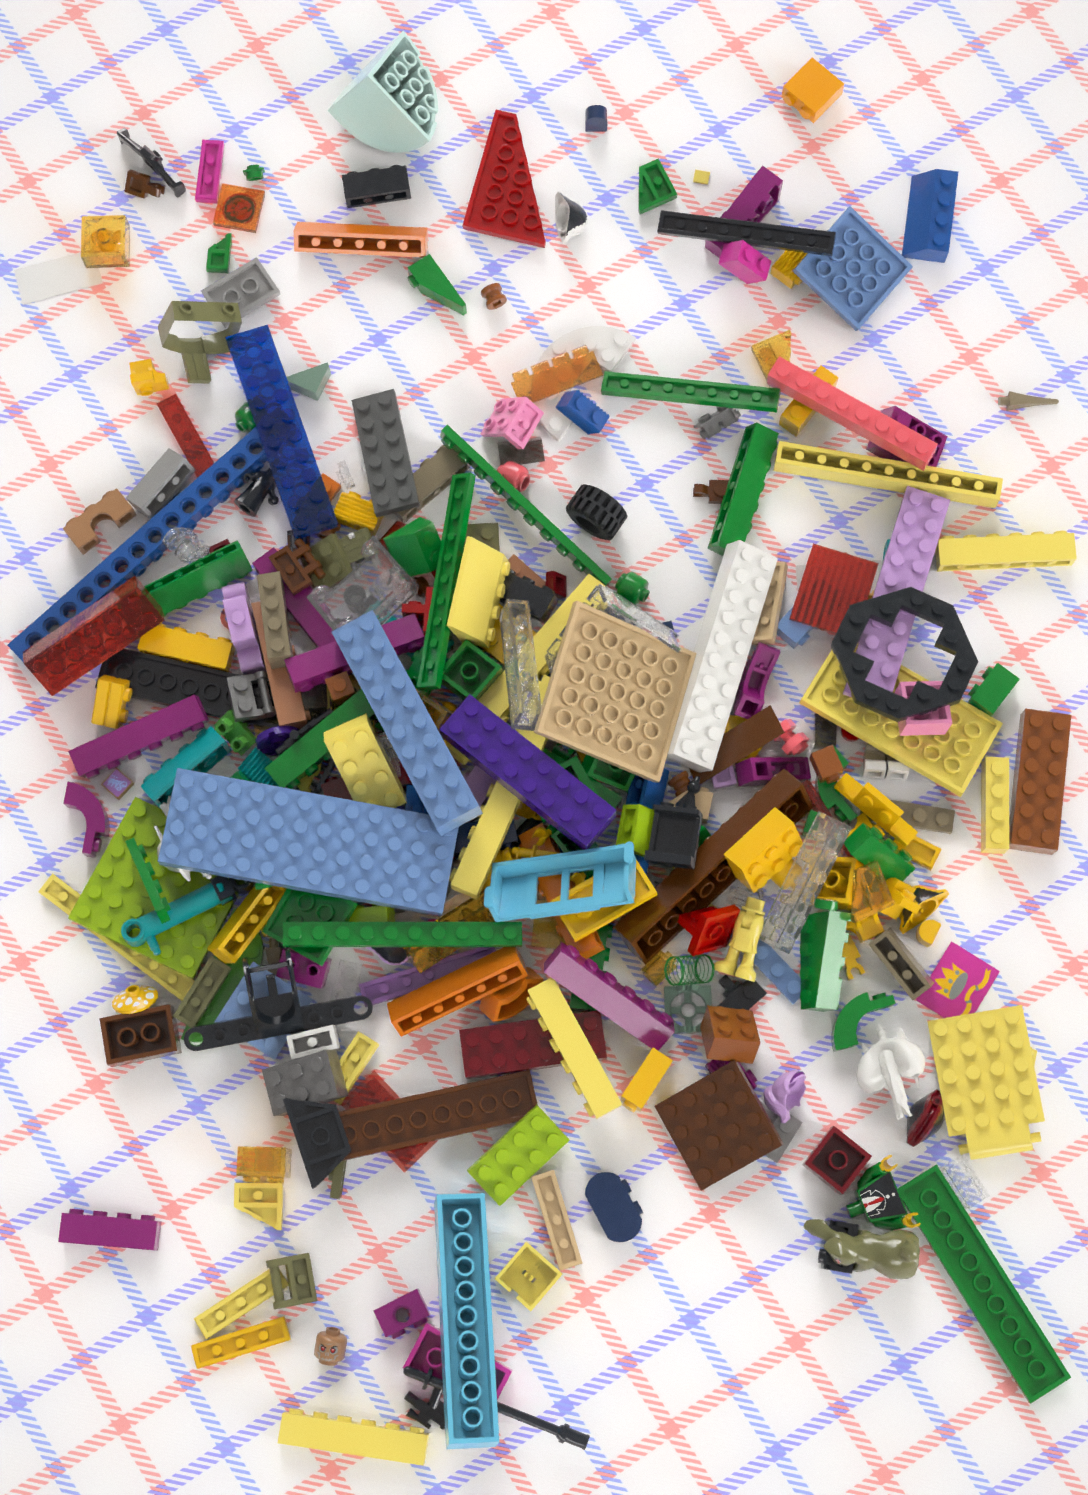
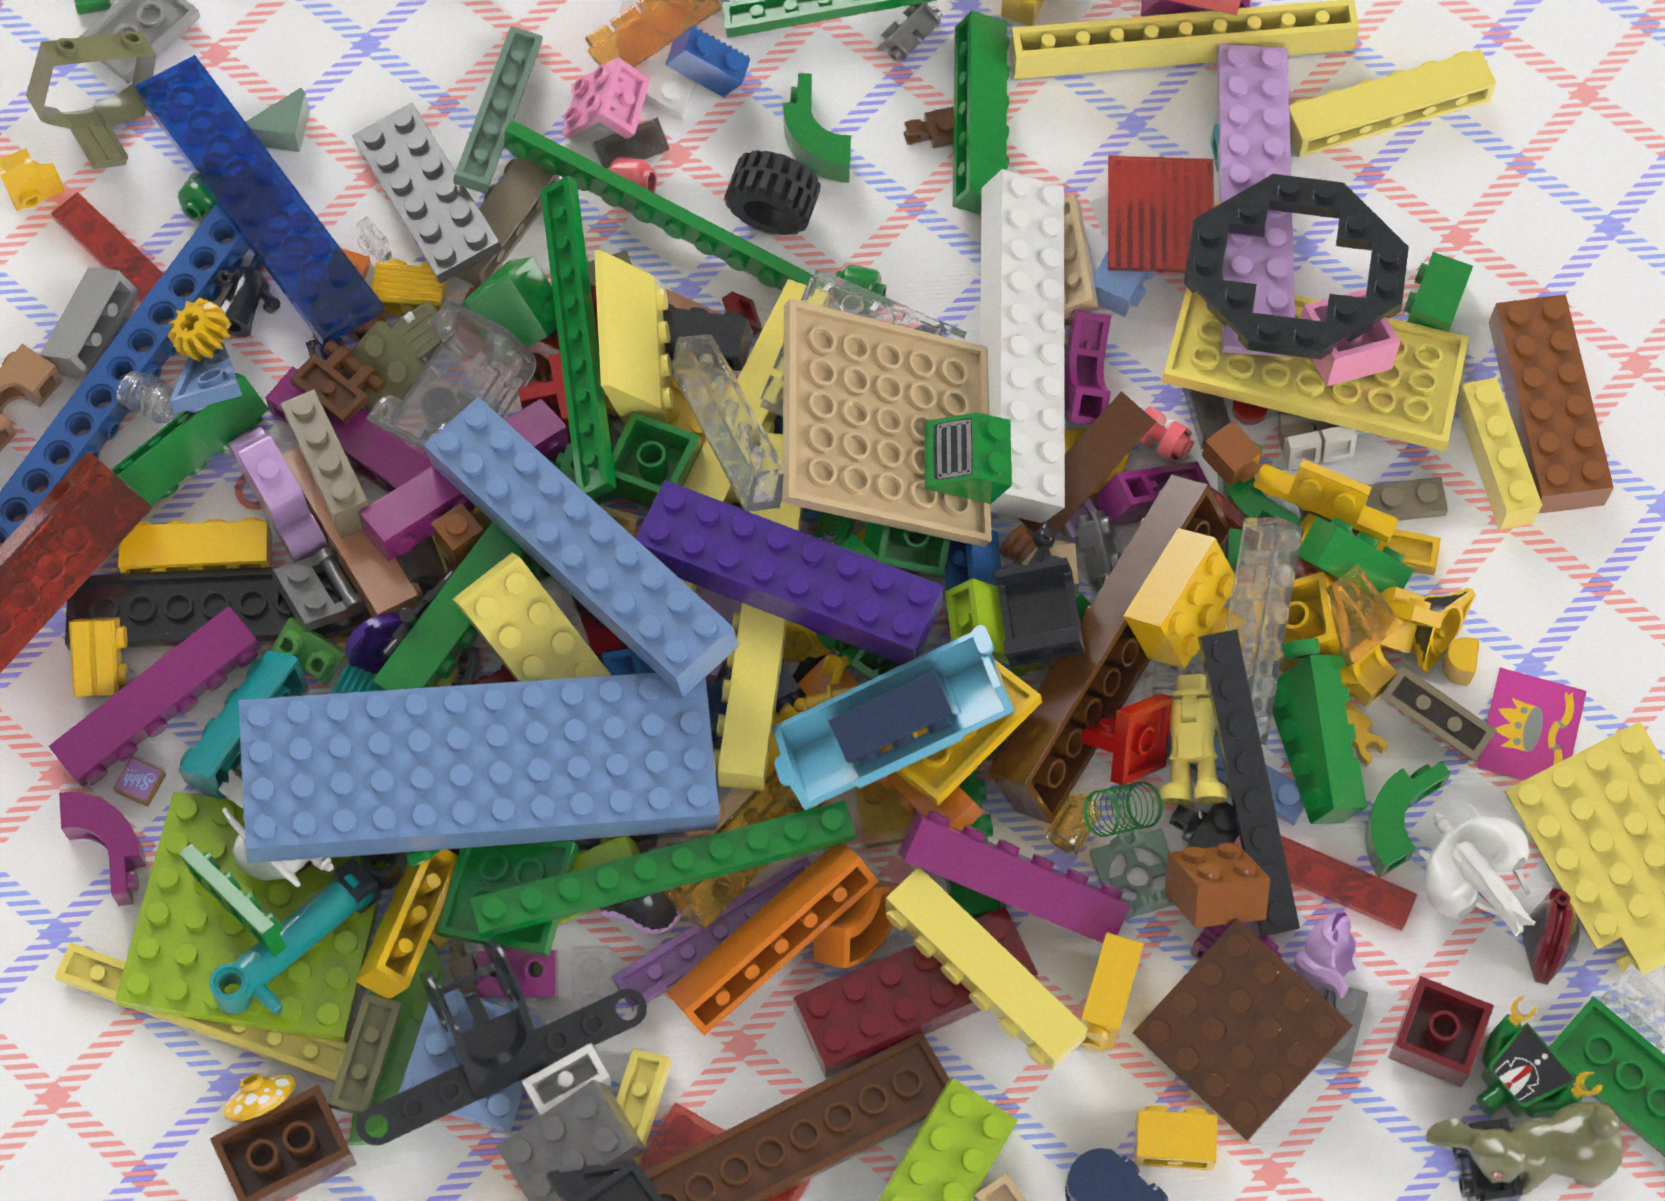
camera: 20 degrees left, 10 degrees down
none -> yellow gear [167,298,231,362]
none -> medium blue wing [169,343,242,414]
none -> sand green plate [453,26,543,194]
none -> green arch [783,73,851,183]
none -> dark blue slope [828,671,956,767]
none -> green slope [924,412,1012,504]
none -> flat silver hinge [1074,509,1121,588]
none -> yellow brick [1134,1105,1217,1171]
none -> black plate [1198,629,1300,936]
none -> clear red tile [1281,835,1418,931]

